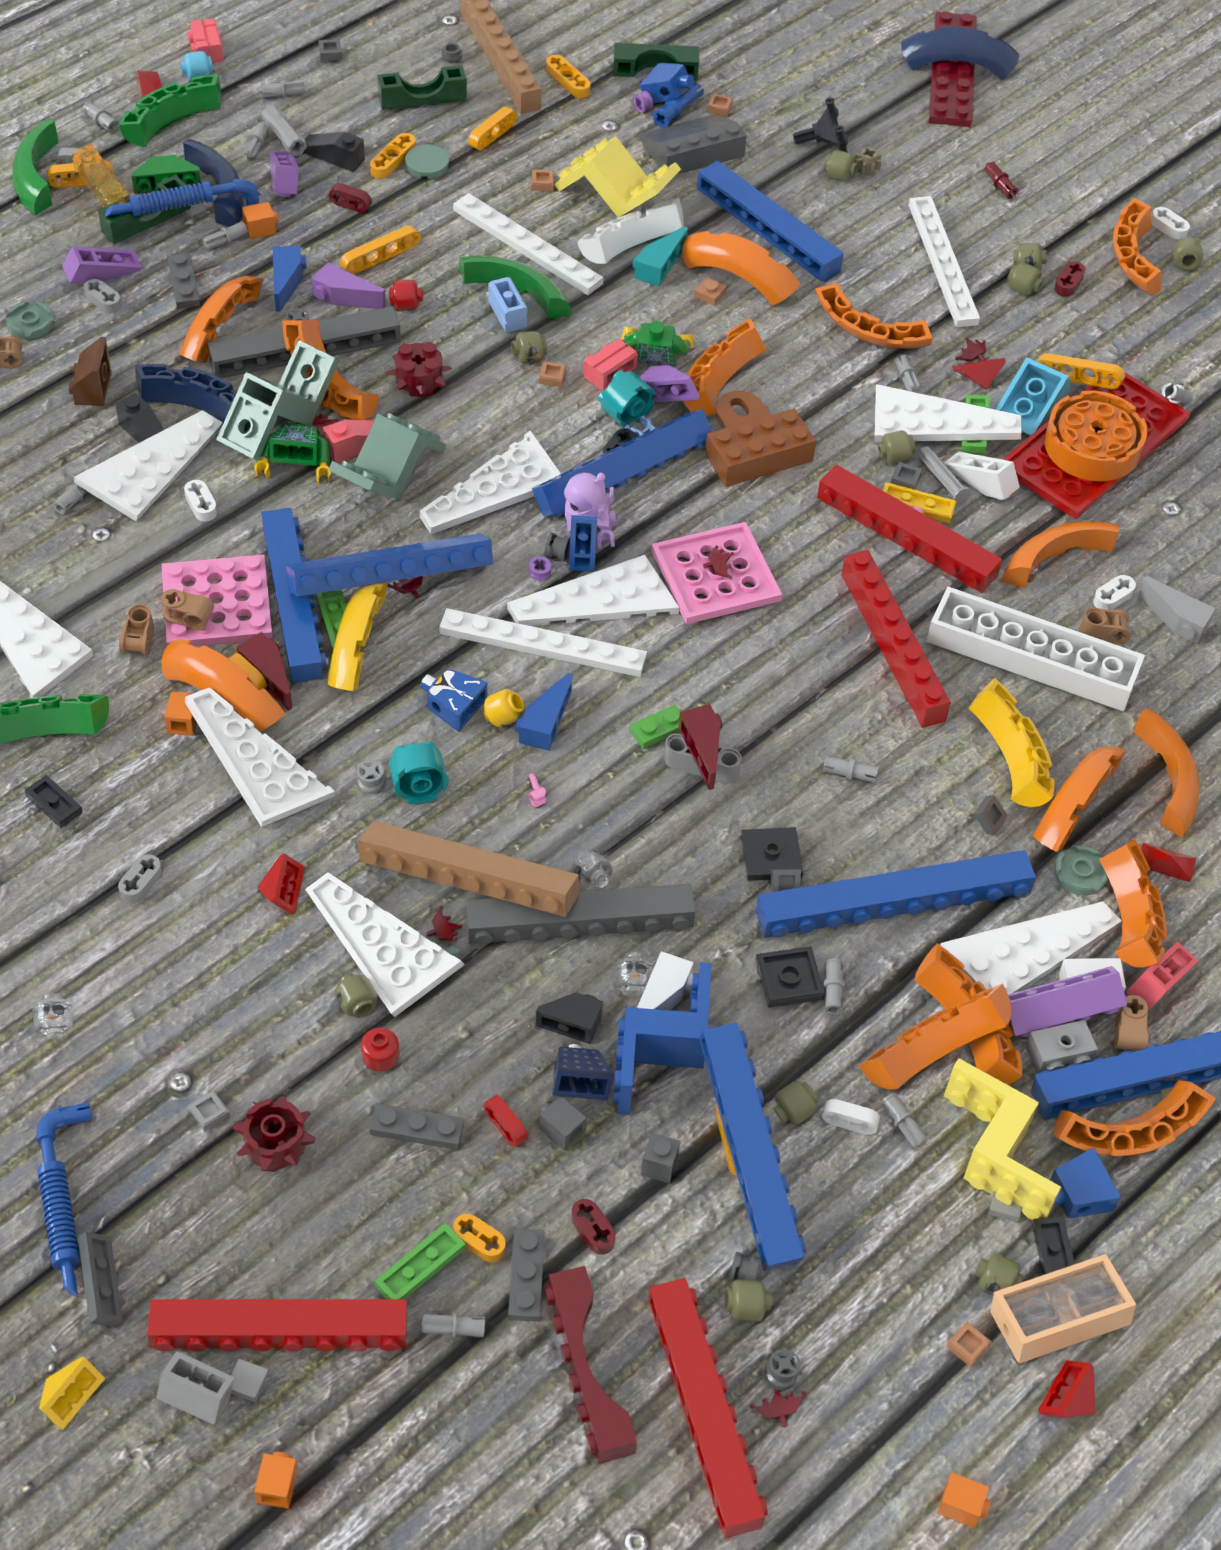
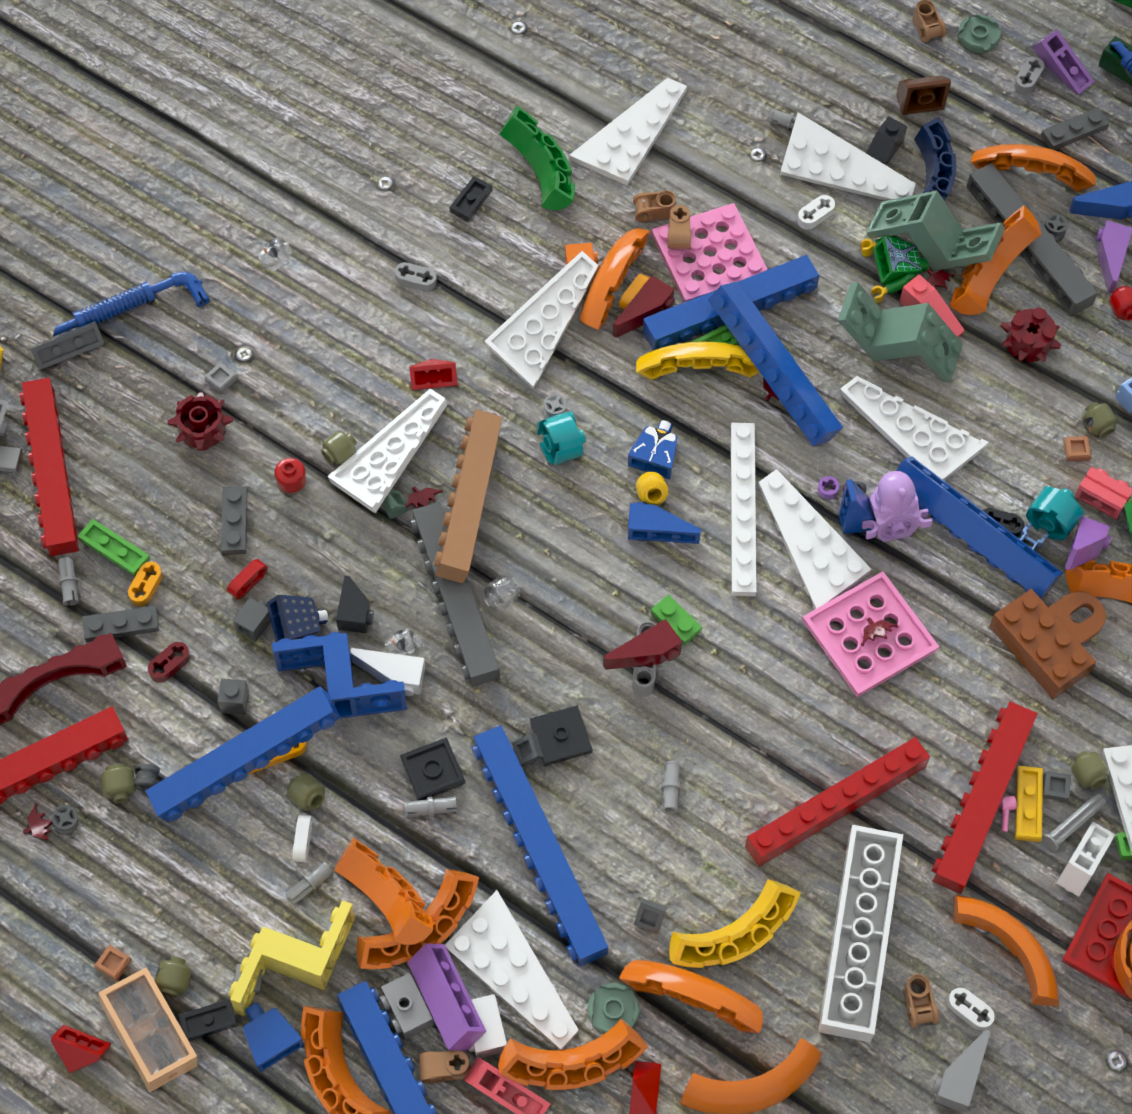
camera: 80 degrees right, 10 degrees up
bright pink hand [528,773,547,807] -> none

